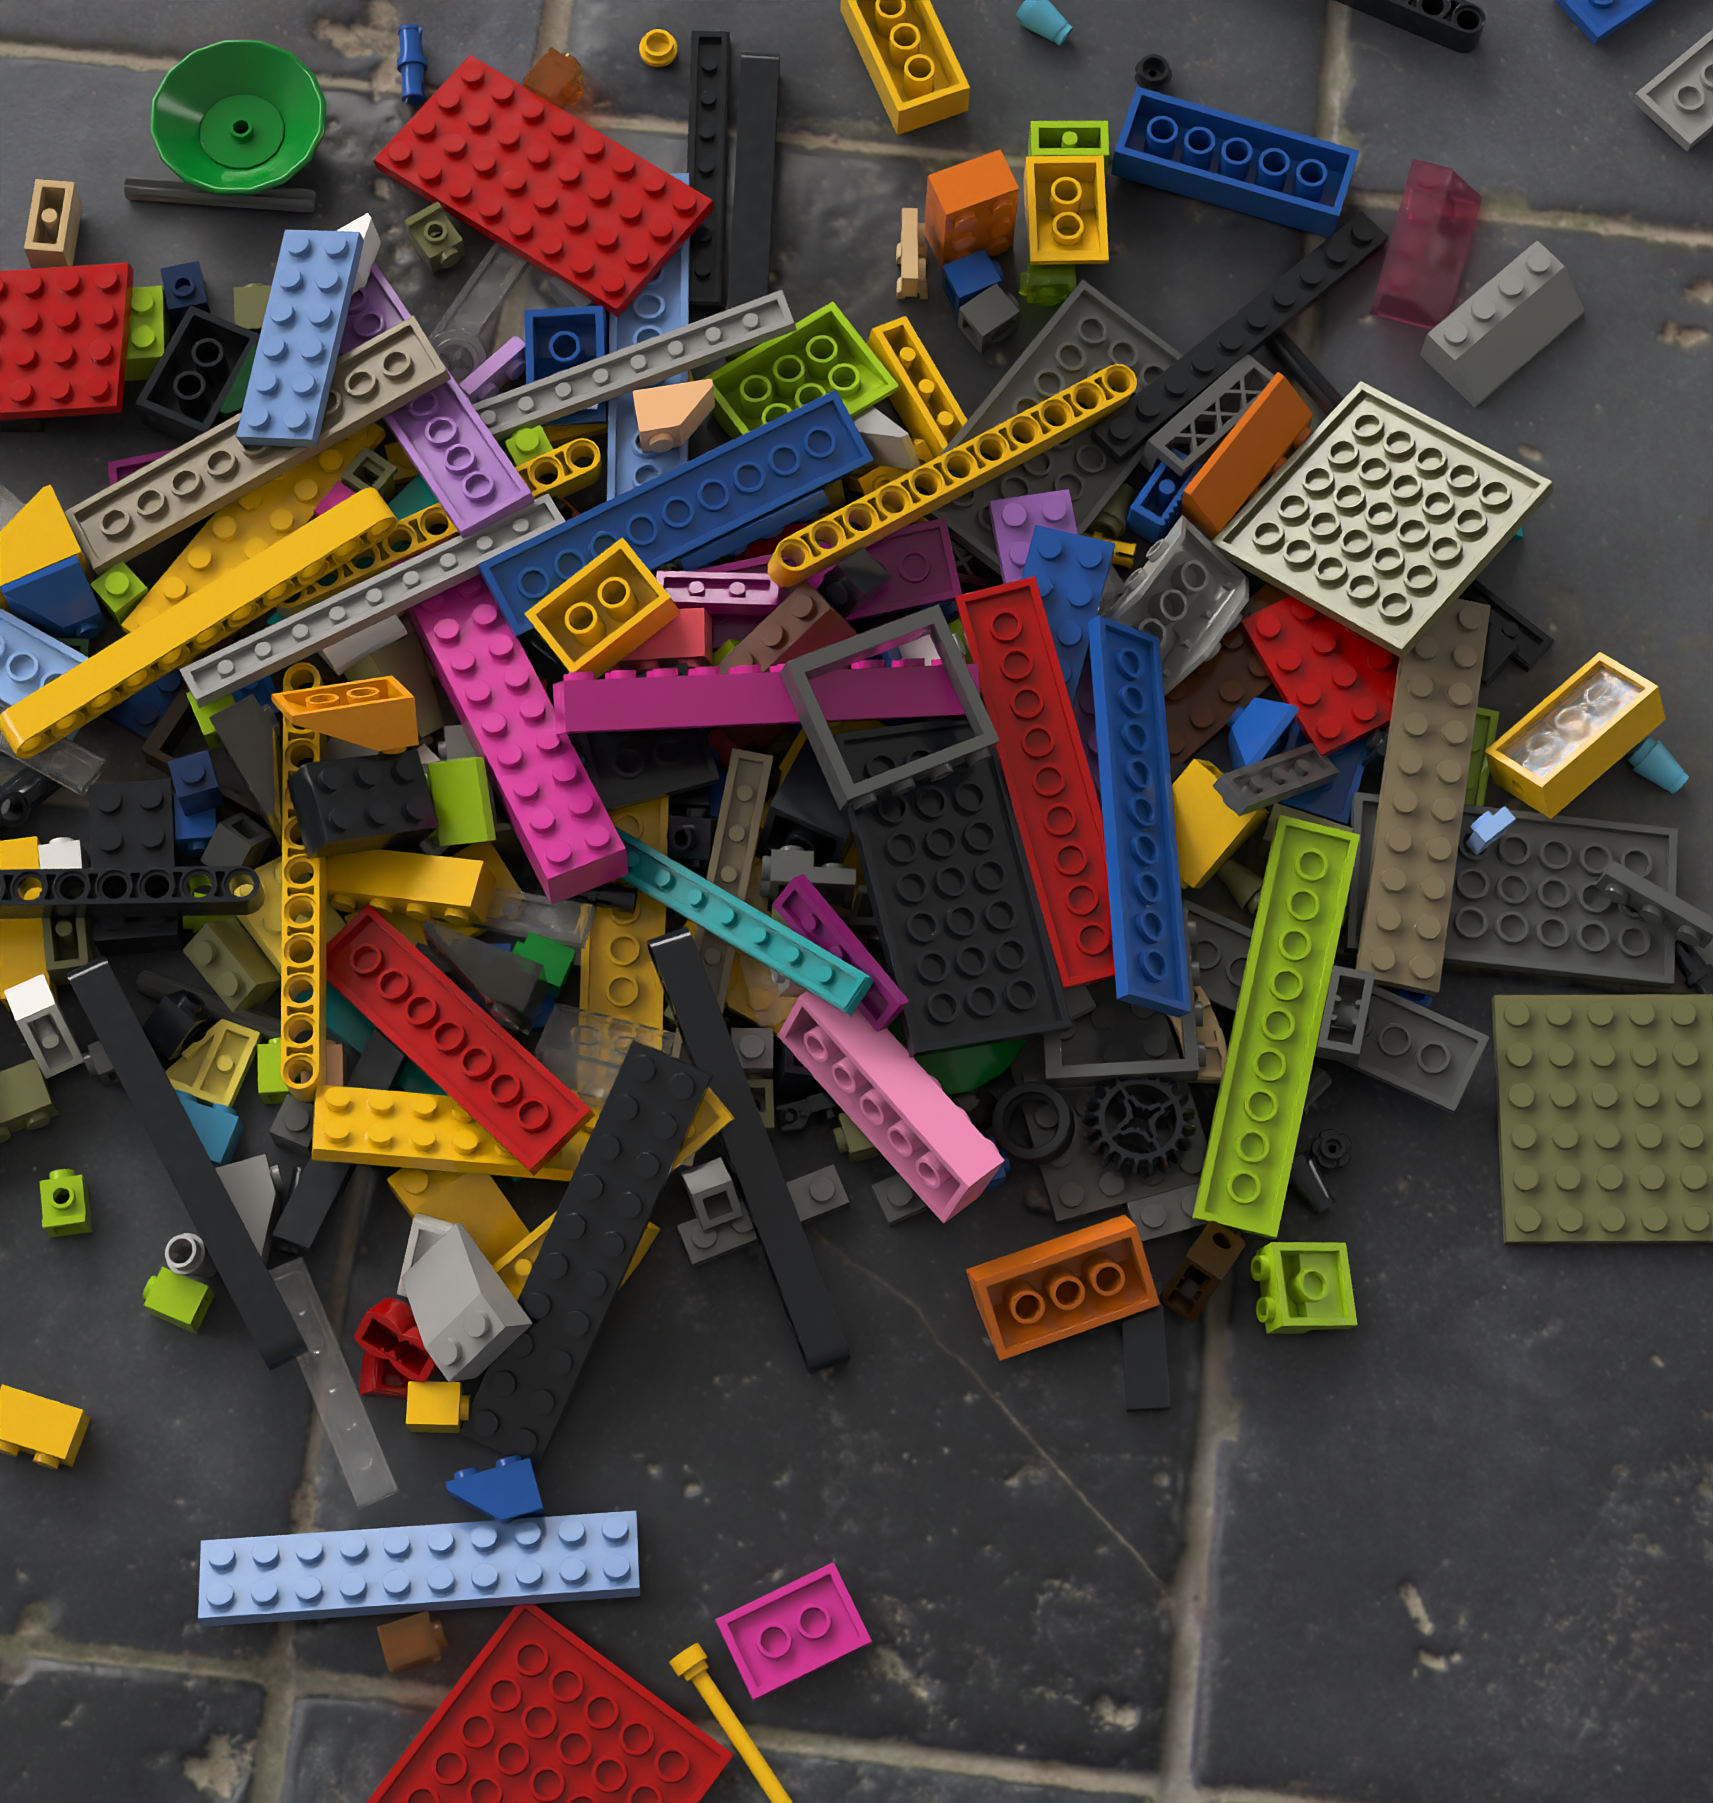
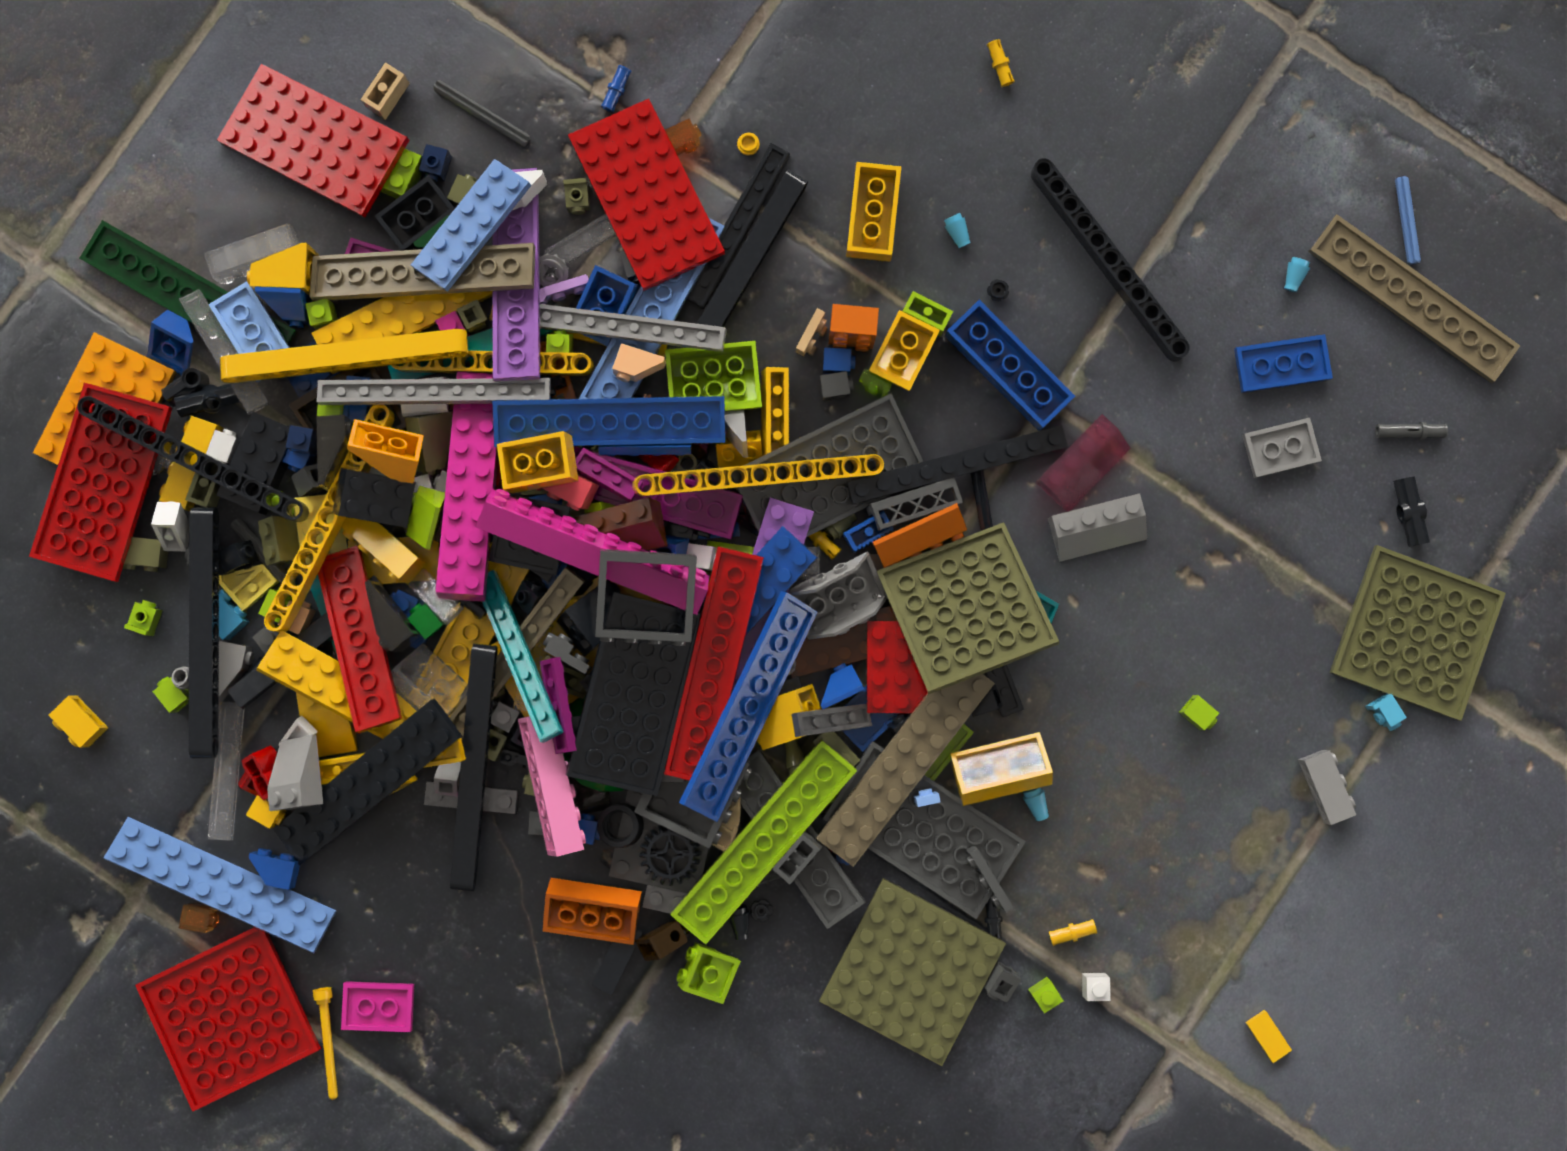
camera: 30 degrees right, 15 degrees up
green dish [150,40,327,195] -> none
black brick [817,547,891,618] -> none

